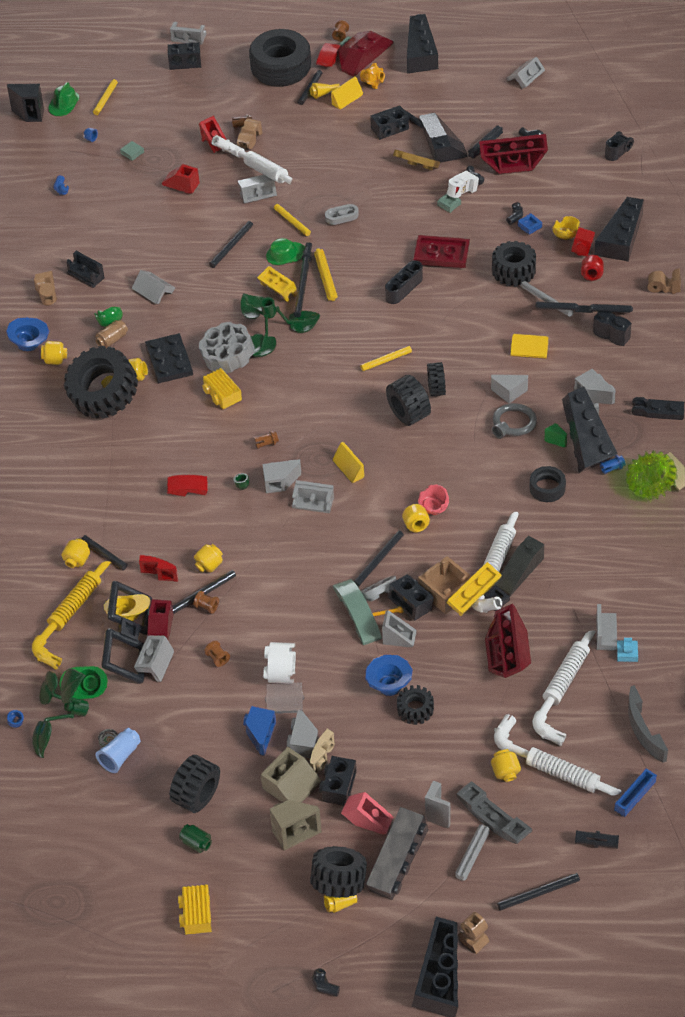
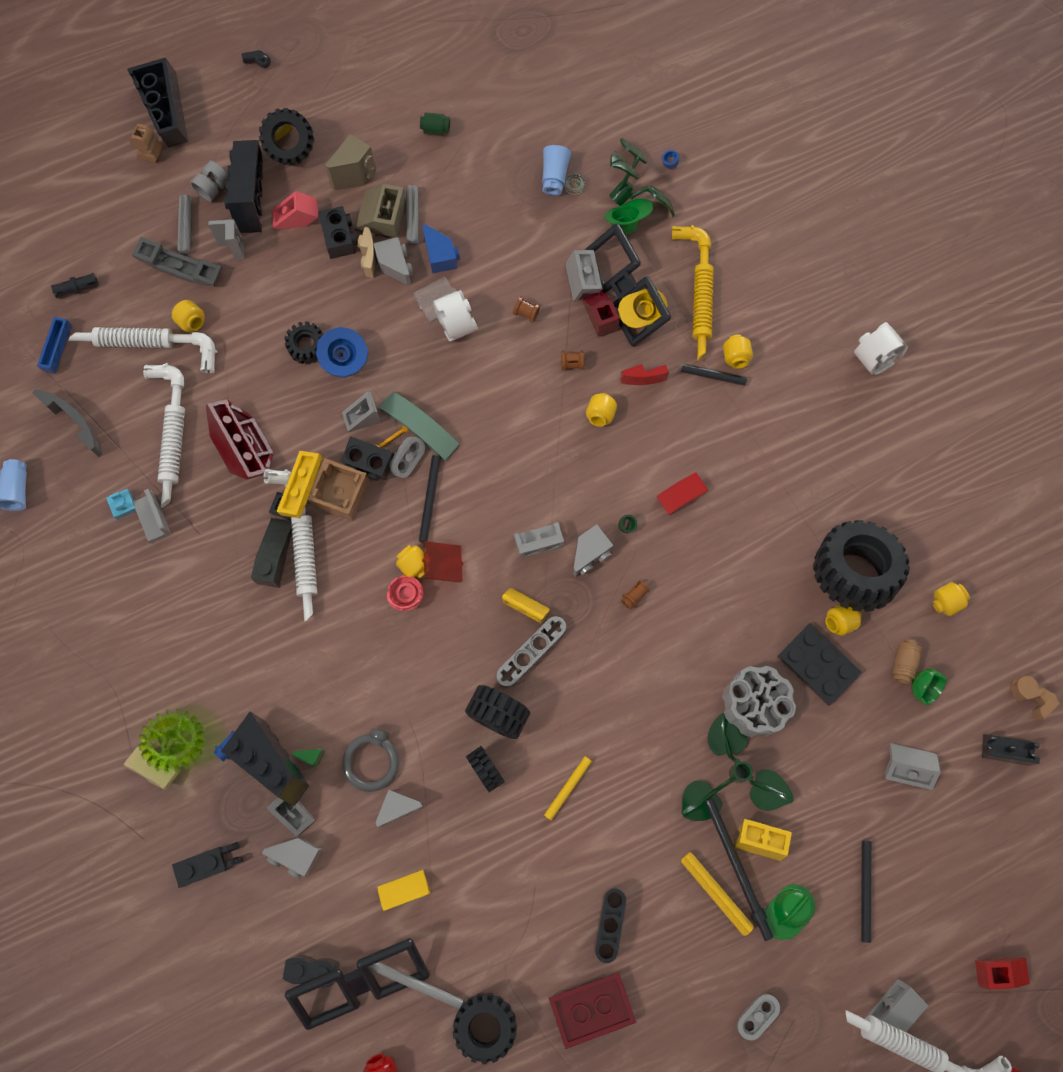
camera: 150 degrees right, 25 degrees up
blue hat [6,317,49,351] -> none
black tyre [169,754,220,813] -> none
black bar [172,570,236,614] -> none
yellow brick [178,884,212,935] -> none
yellow brick [202,368,242,410] -> none
yellow bar [274,204,311,236] -> none
black bar [497,873,580,911] -> none
black tyre [529,466,566,503] -> none
none -> light grey wheel [190,160,229,202]
none -> light grey axle [407,185,418,245]
none -> clear red piece [422,541,464,583]
none -> light grey beam [496,616,566,688]

